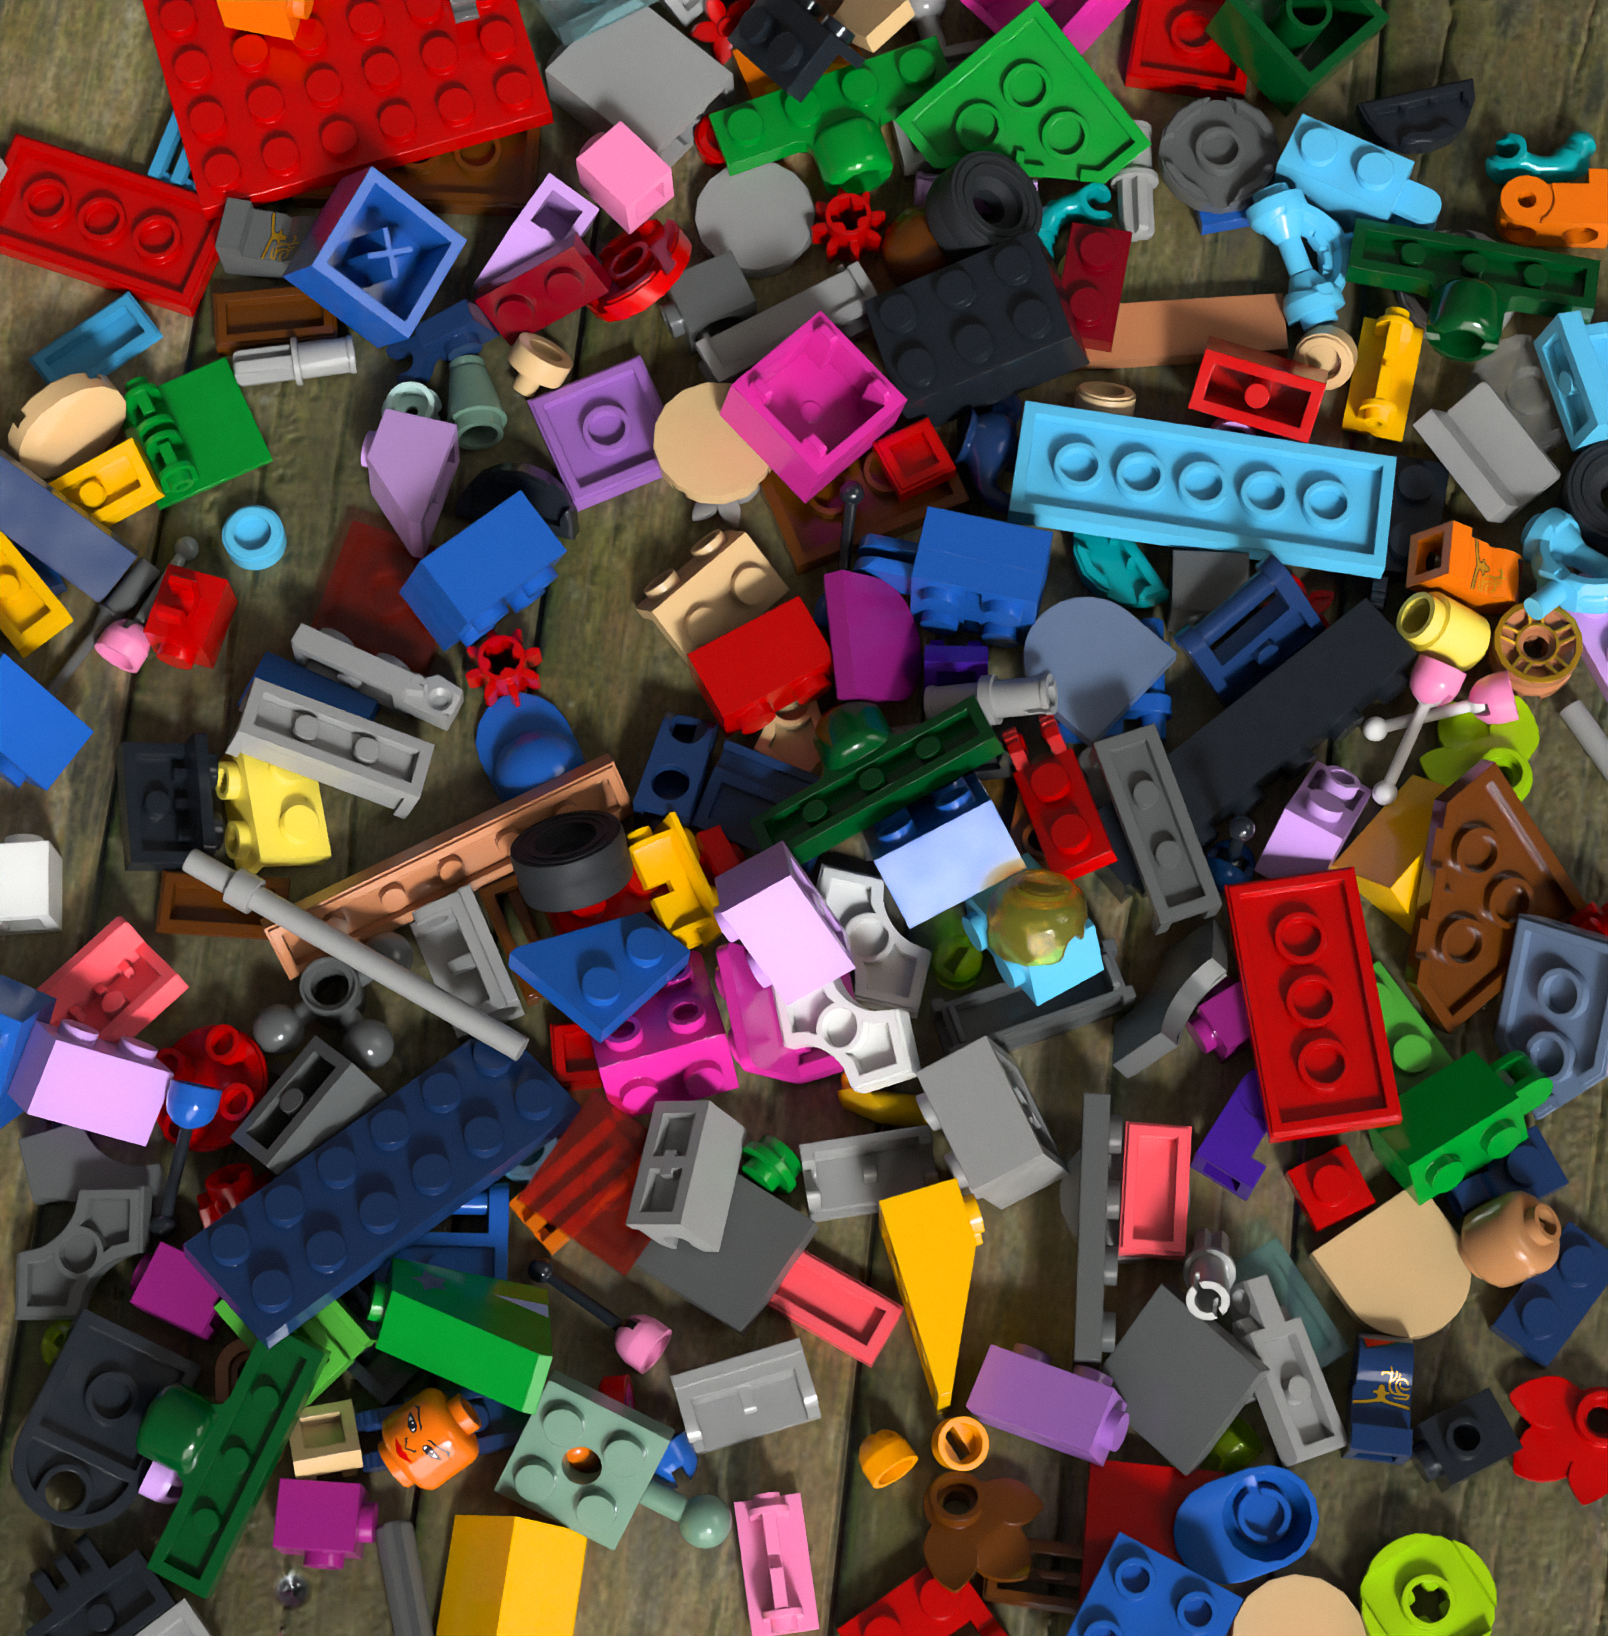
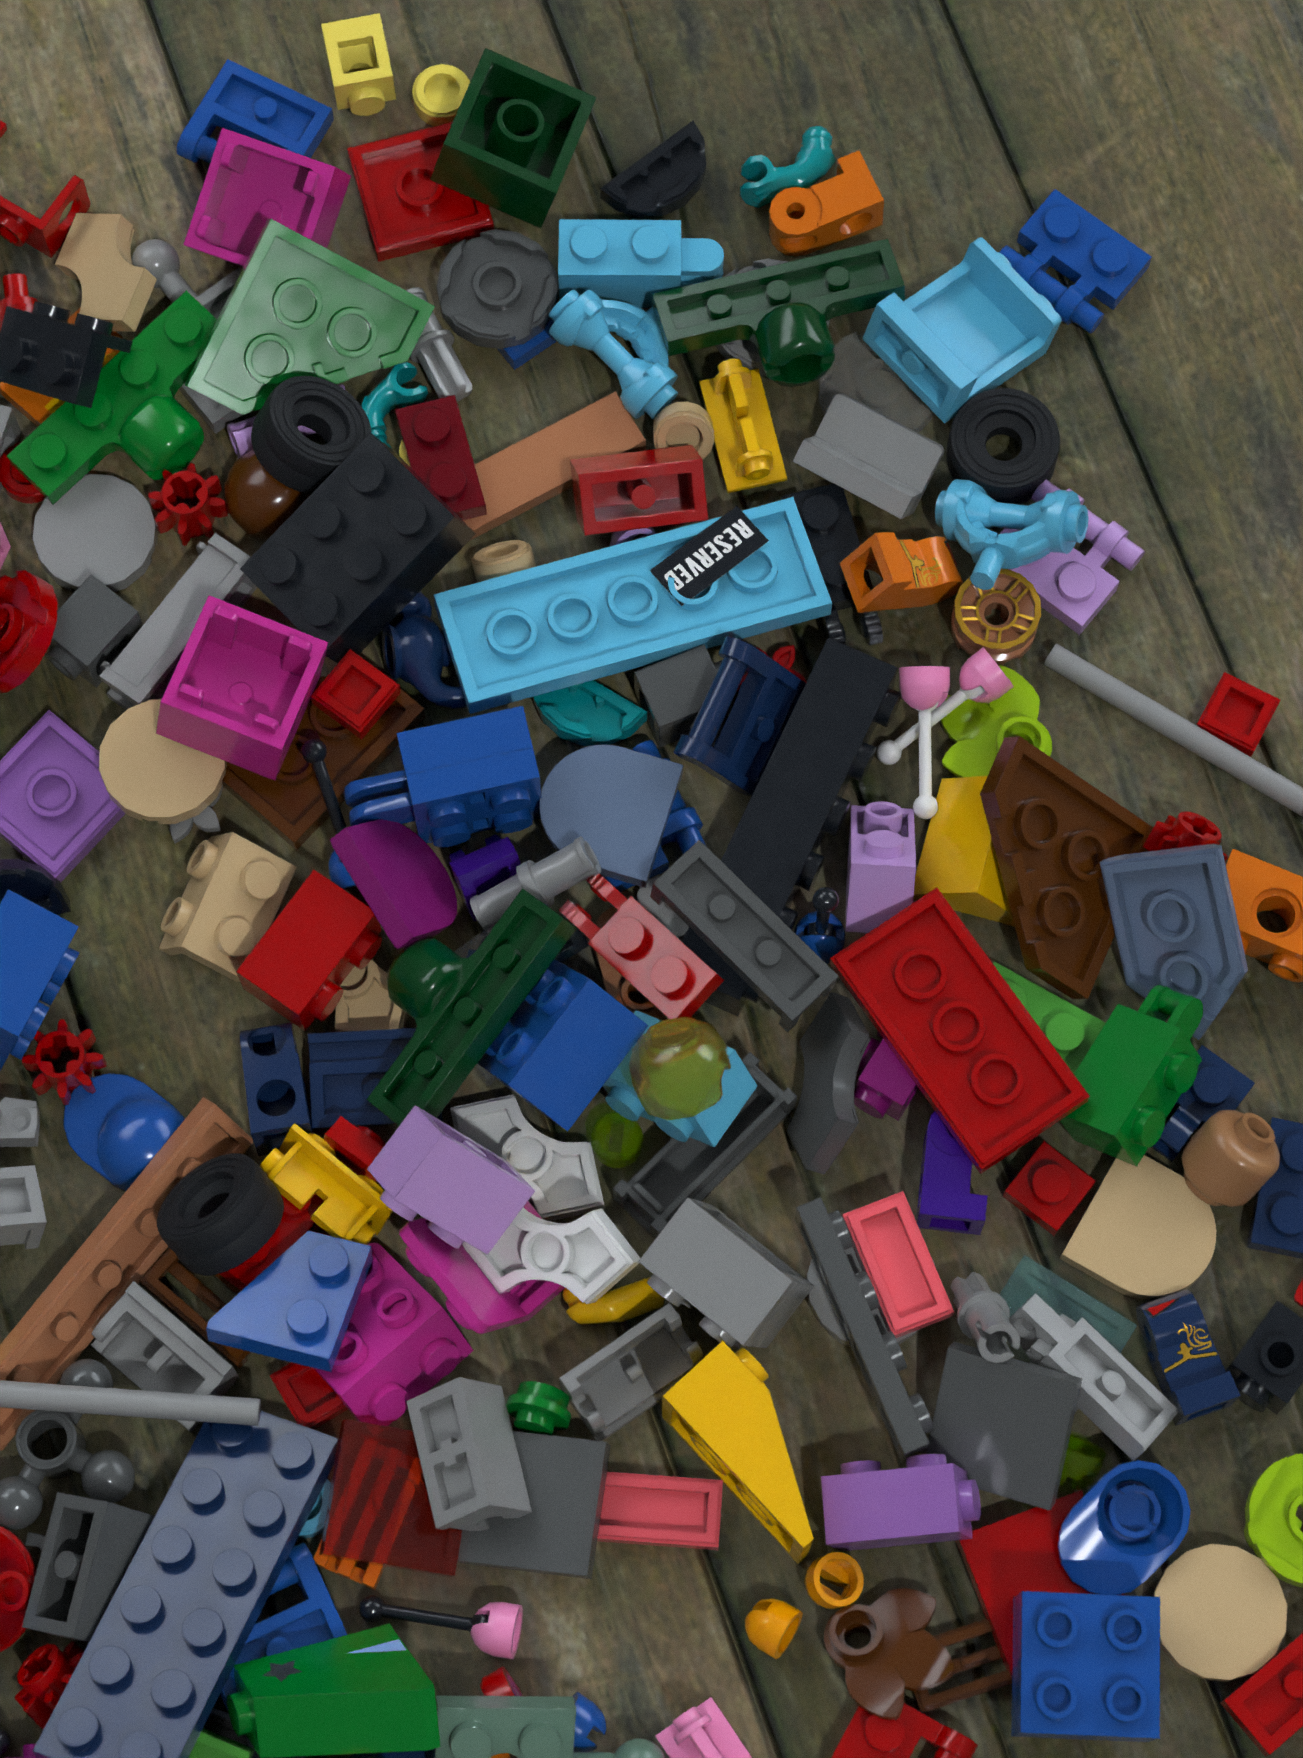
camera: 30 degrees left, 0 degrees up
light grey hinge [670,1338,822,1456] -> none
light yellow brick [1396,592,1491,672] -> none
none -> black sticker [650,506,769,606]

